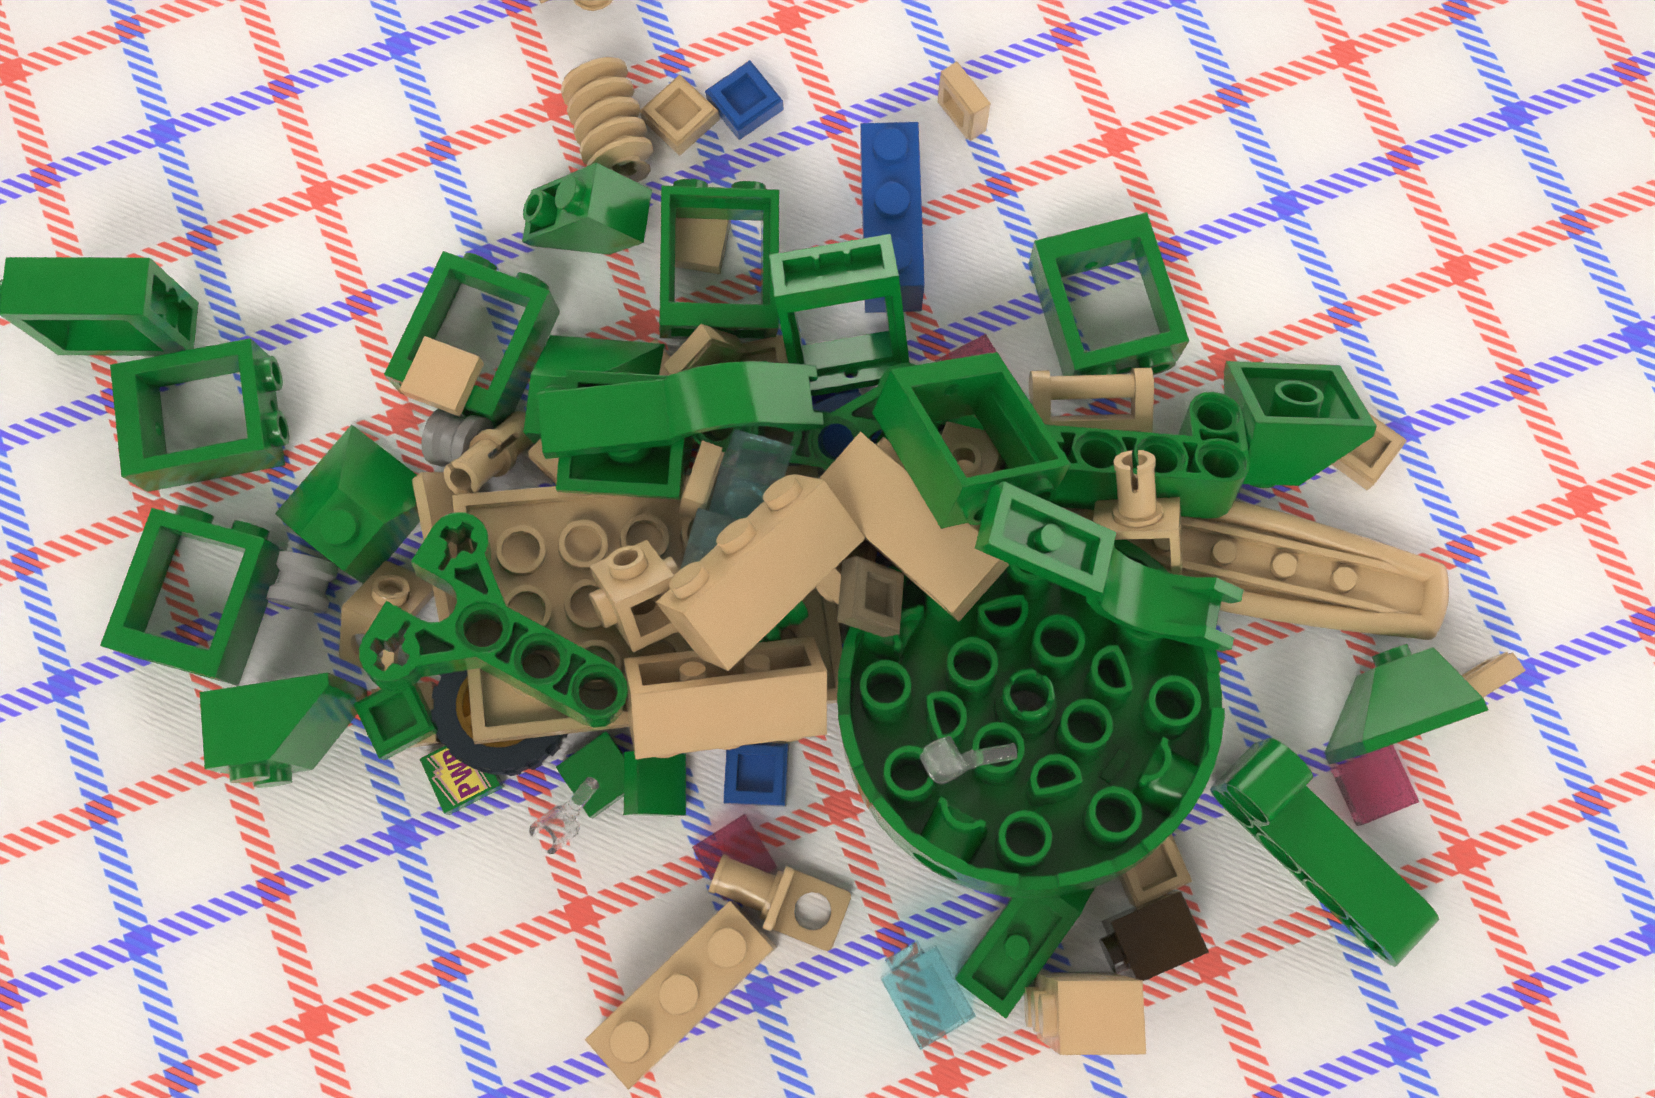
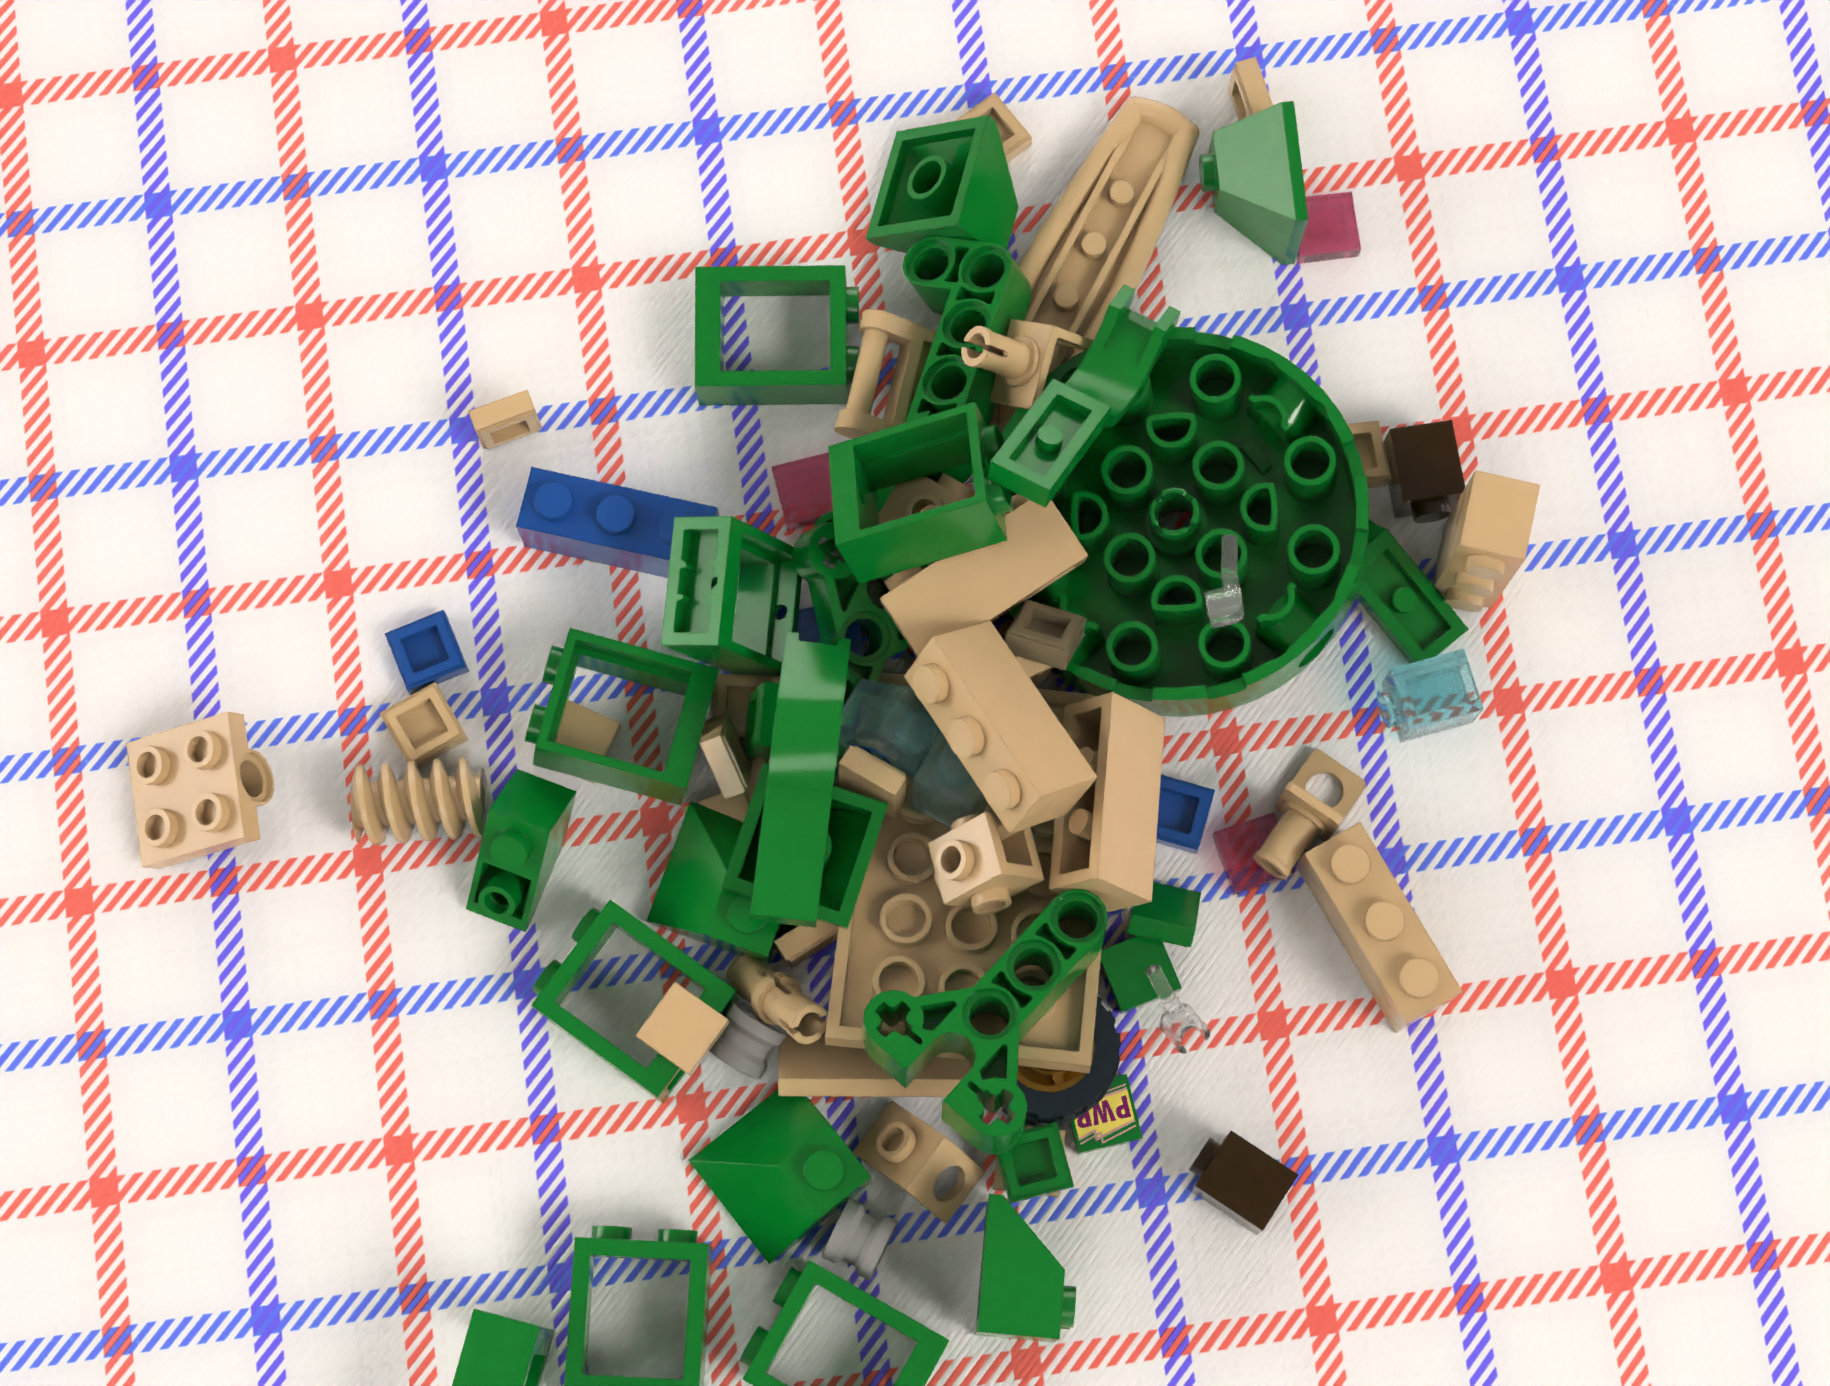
camera: 80 degrees left, 0 degrees up
green beam [1210,738,1440,967] -> none
none -> dark brown brick [1189,1131,1298,1235]

